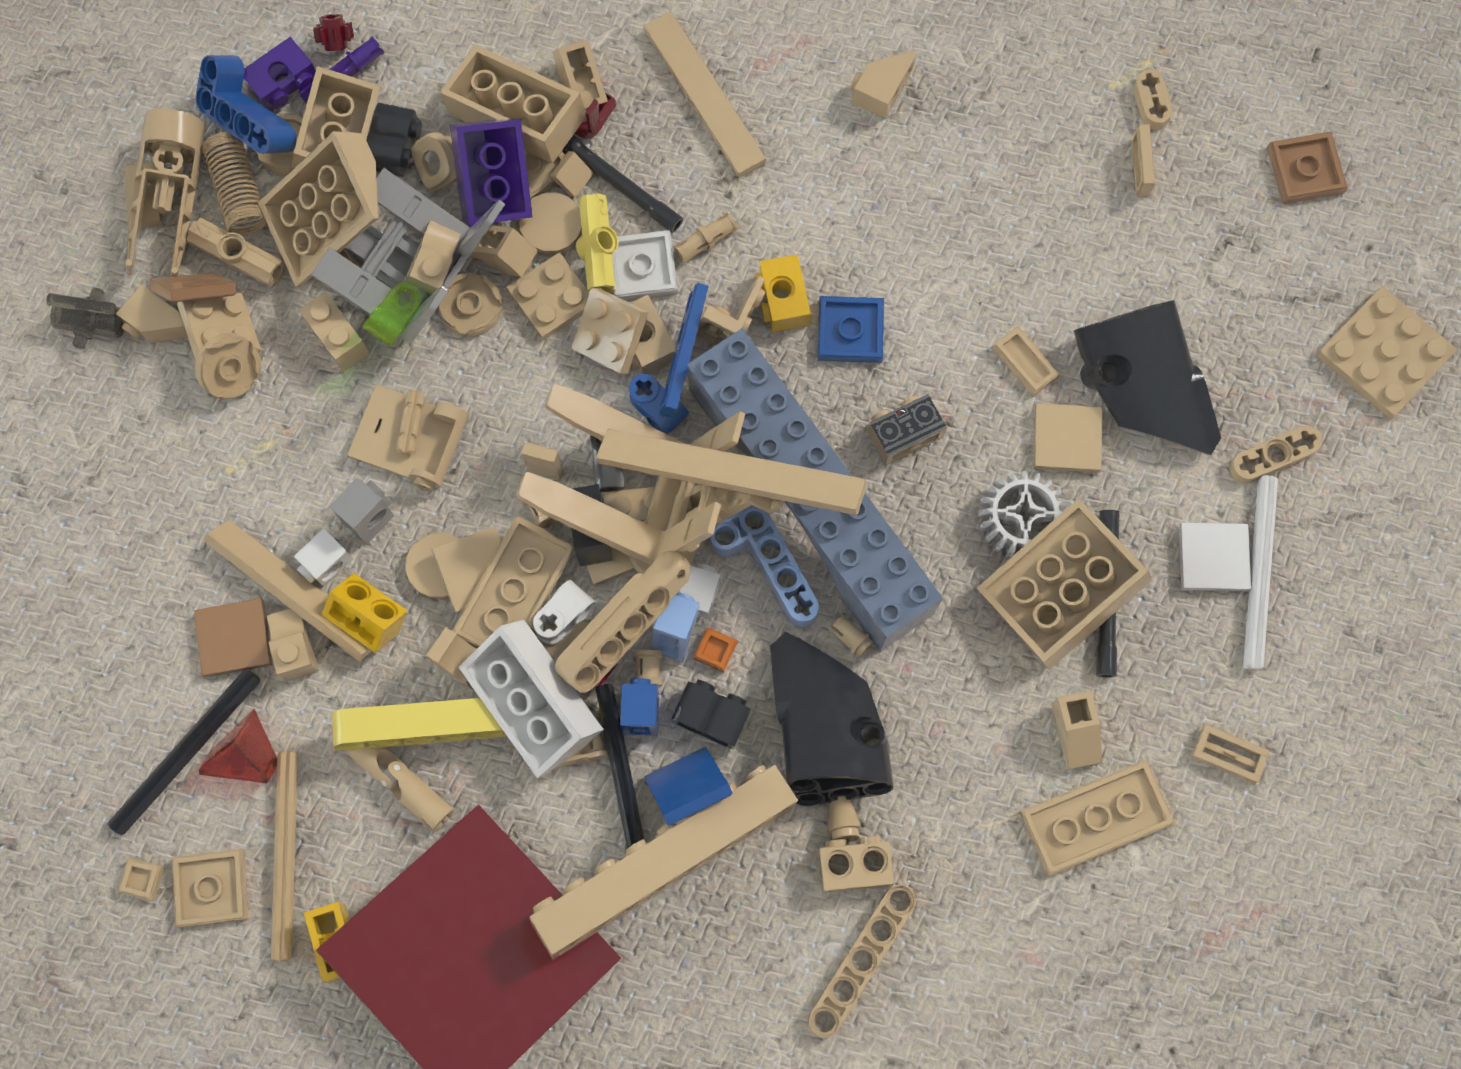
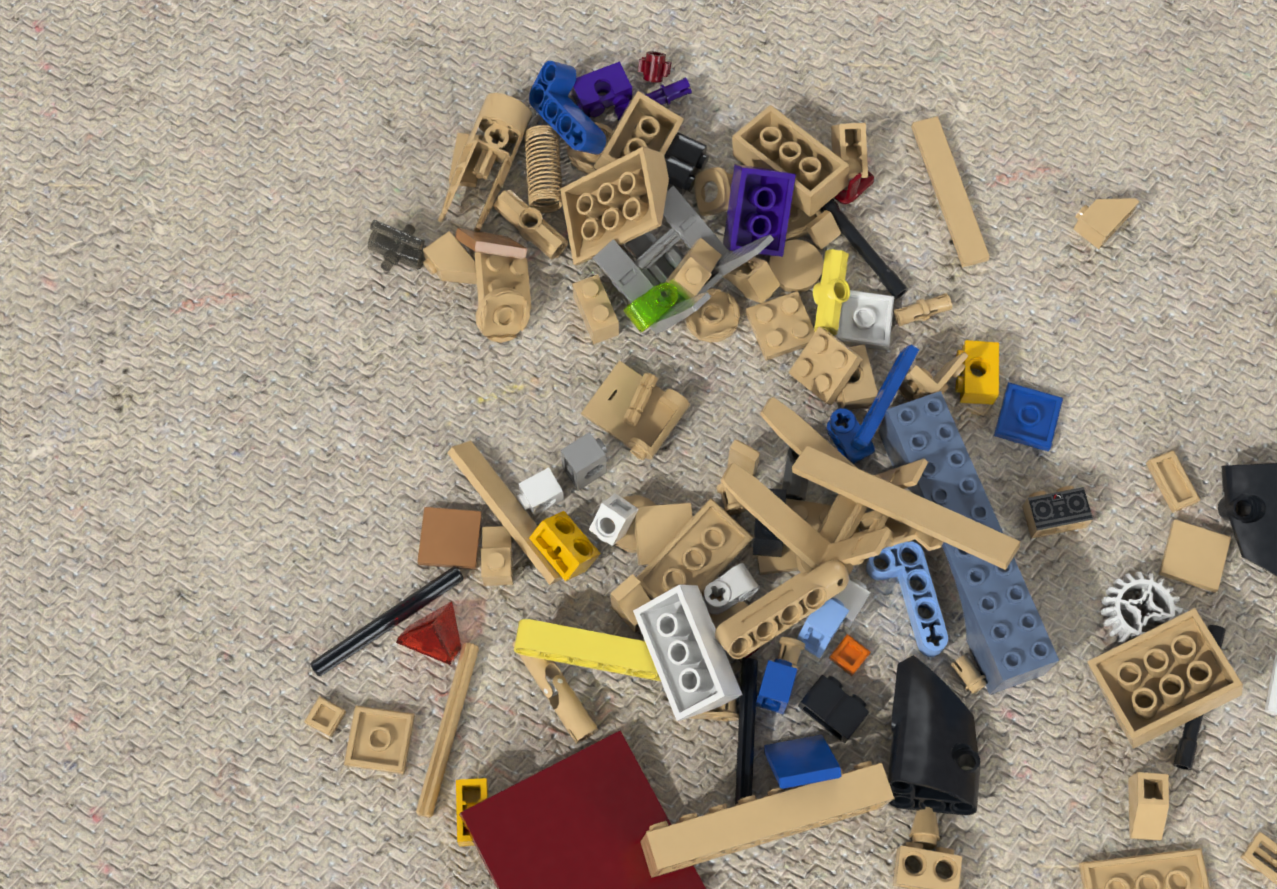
camera: 15 degrees right, 5 degrees down
none -> white brick [589,493,638,546]

